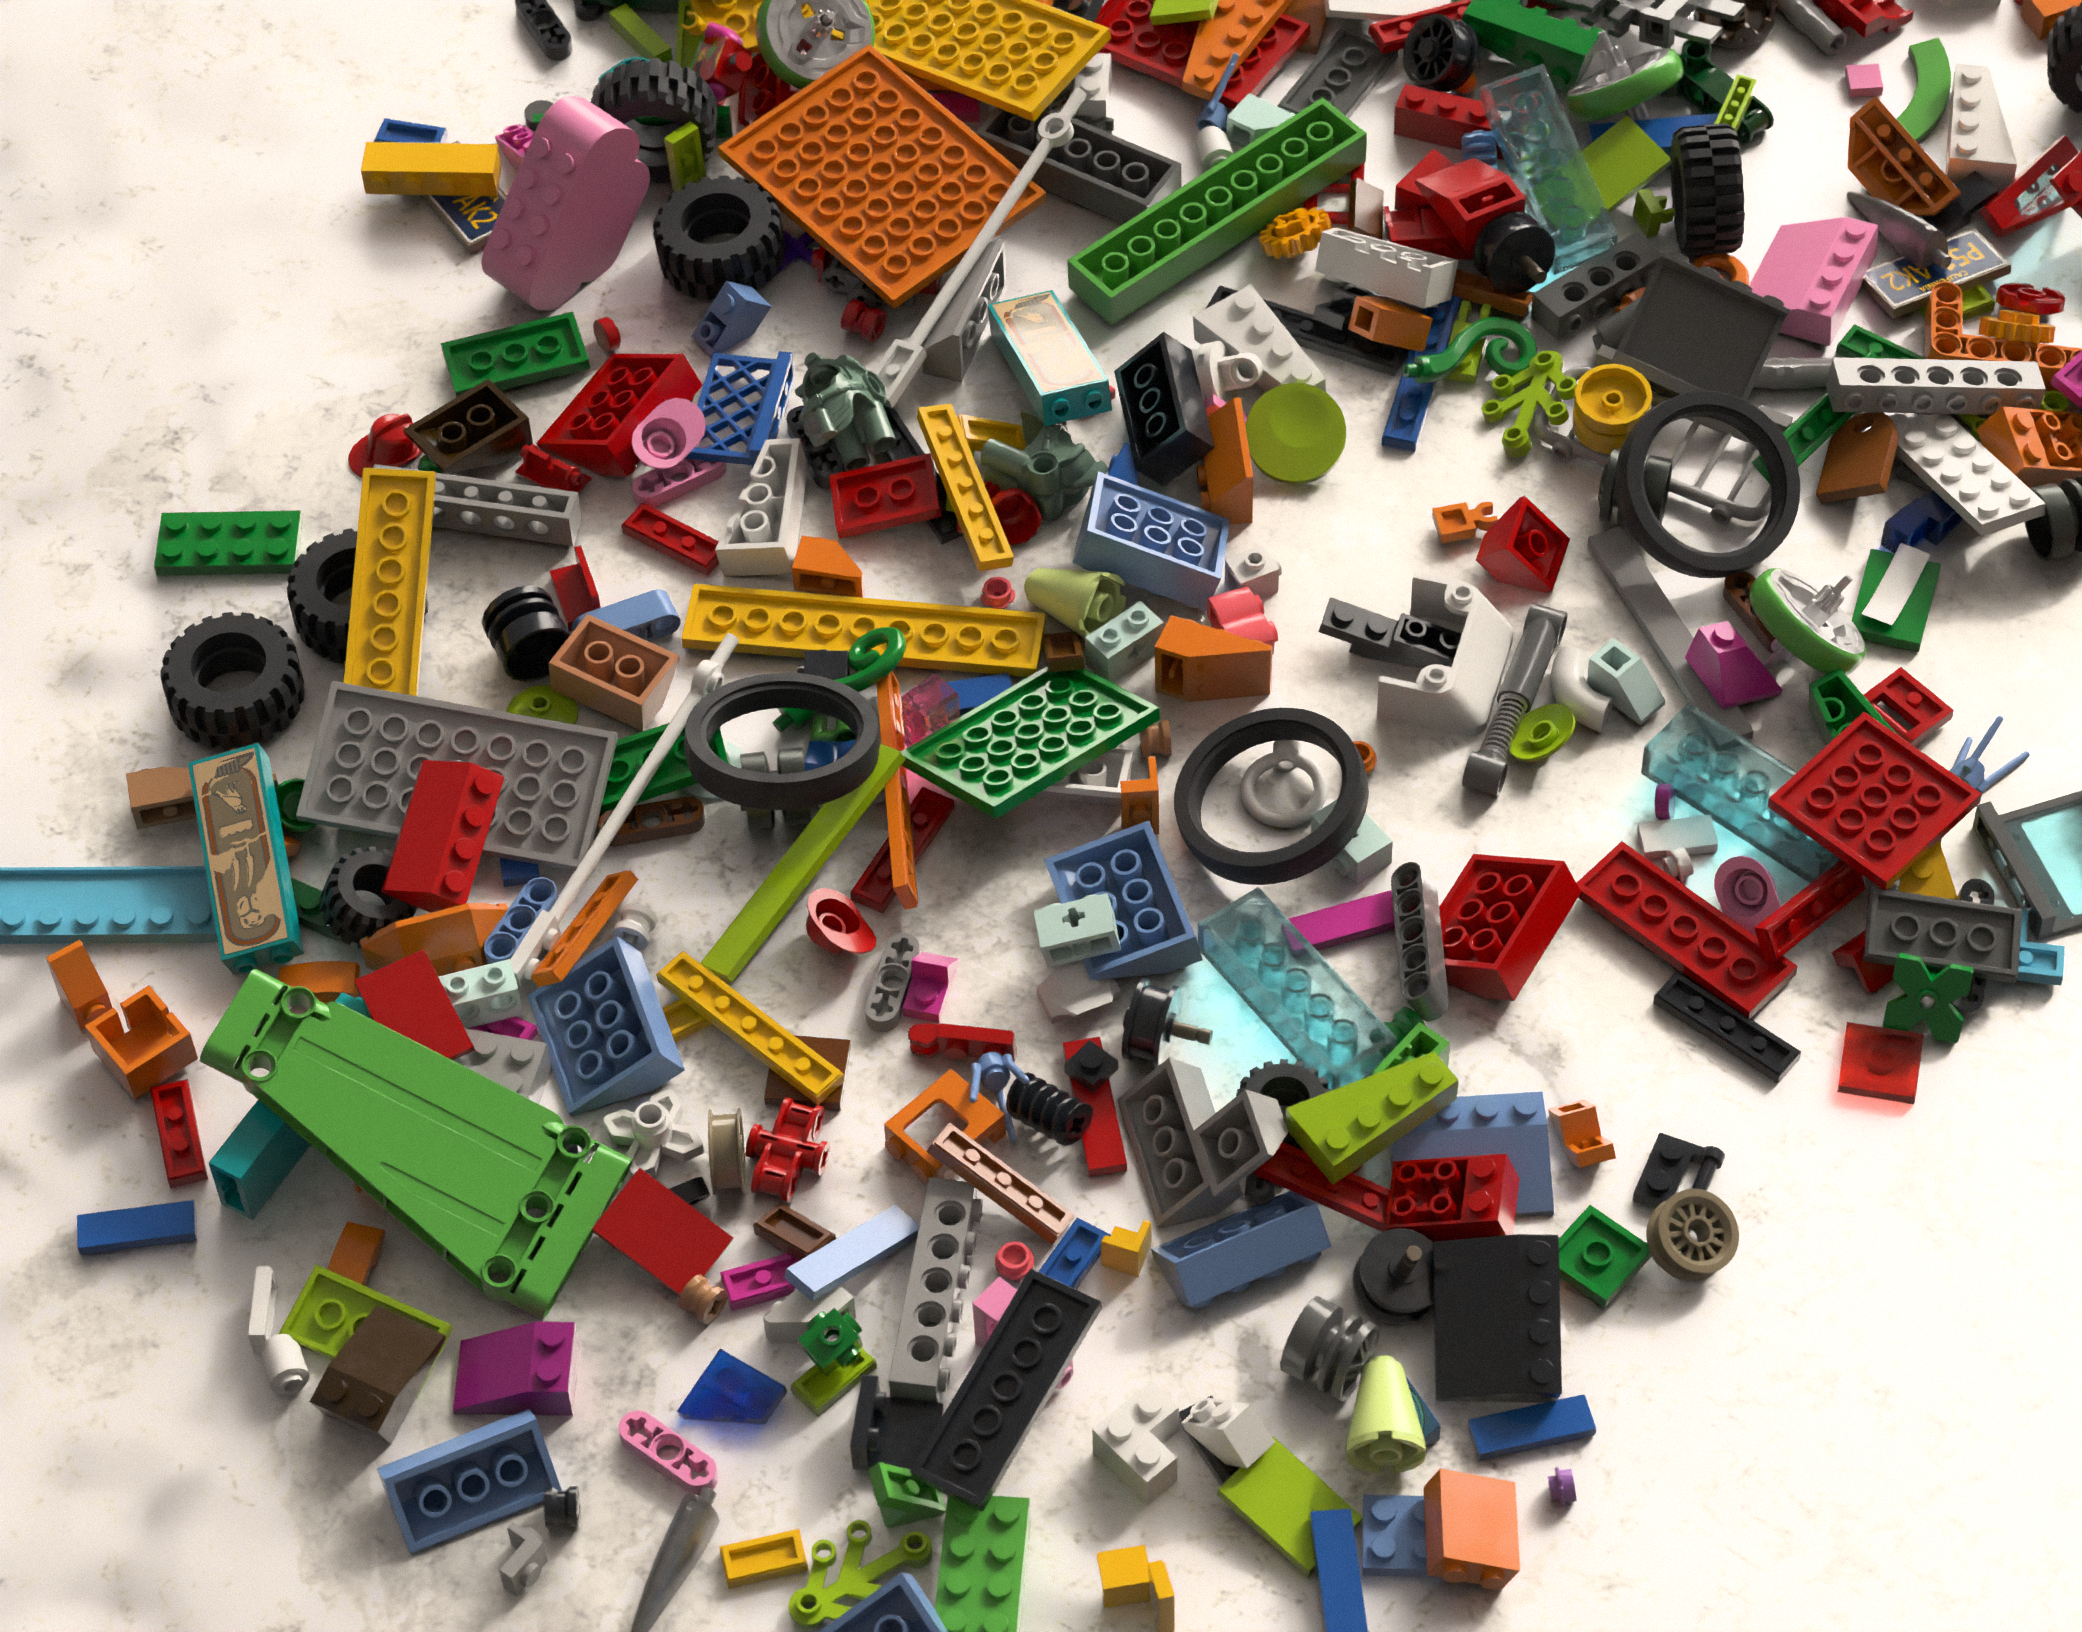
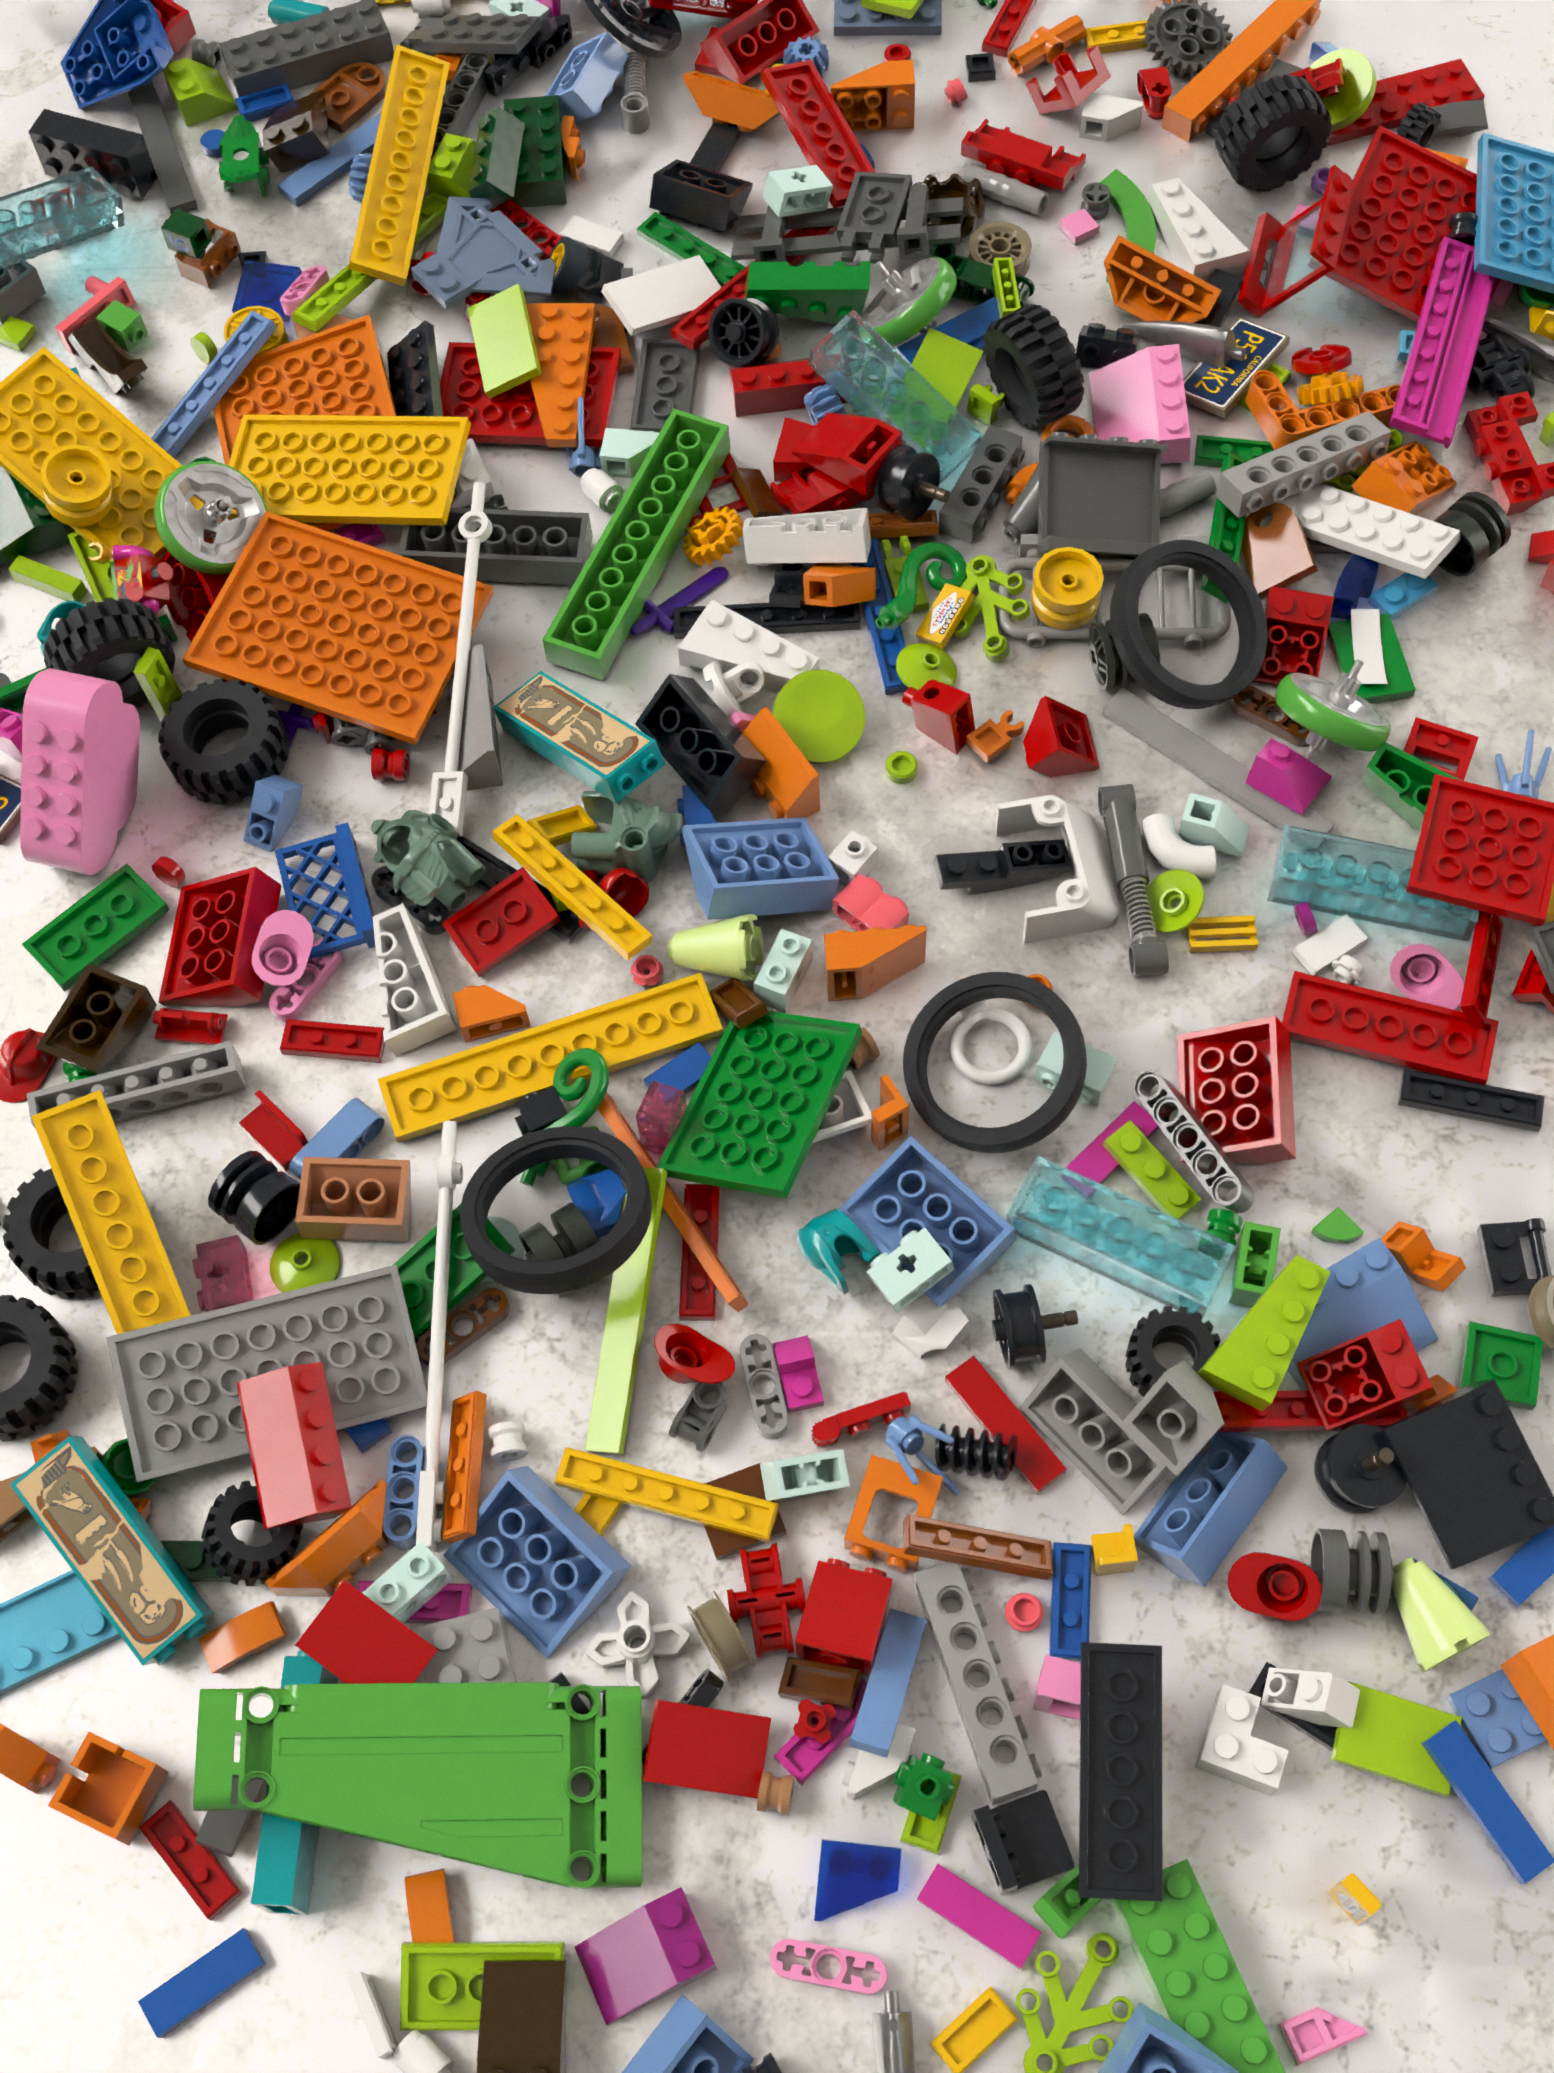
camera: 25 degrees left, 10 degrees up
black plate [1064,1040,1119,1093] -> none
yellow panel [1097,1545,1149,1608] -> none
none -> clear pink brick [192,1235,254,1312]
none -> dark grey slope [195,1778,267,1858]
none -> dark purple sword [630,567,729,636]
none -> dark grey piece [669,1382,728,1453]
none -> light aqua brick [760,1449,850,1501]
none -> red plate [793,1699,836,1744]
none -> red slope [795,1558,893,1677]
none -> teal helmet [797,1209,880,1295]
none -> lime tile [885,751,918,784]
none -> lime dish [896,643,957,690]
none -> red torso [902,679,975,755]
none -> tile [915,583,975,649]
none -> dark pink tile [917,1864,1042,1970]
none -> dark tan wheel [968,222,1032,276]
none -> black bracket [1076,323,1141,368]
none -> dark grey wheel [1080,182,1111,220]
none -> lime plate [1102,1120,1201,1224]
none -> yellow tile [1187,915,1259,953]
none -> red piece [1228,1552,1321,1621]
none -> red slope [1253,586,1334,685]
none -> bright green tile [1311,1207,1364,1243]
none -> dark azure plate [1368,572,1438,621]

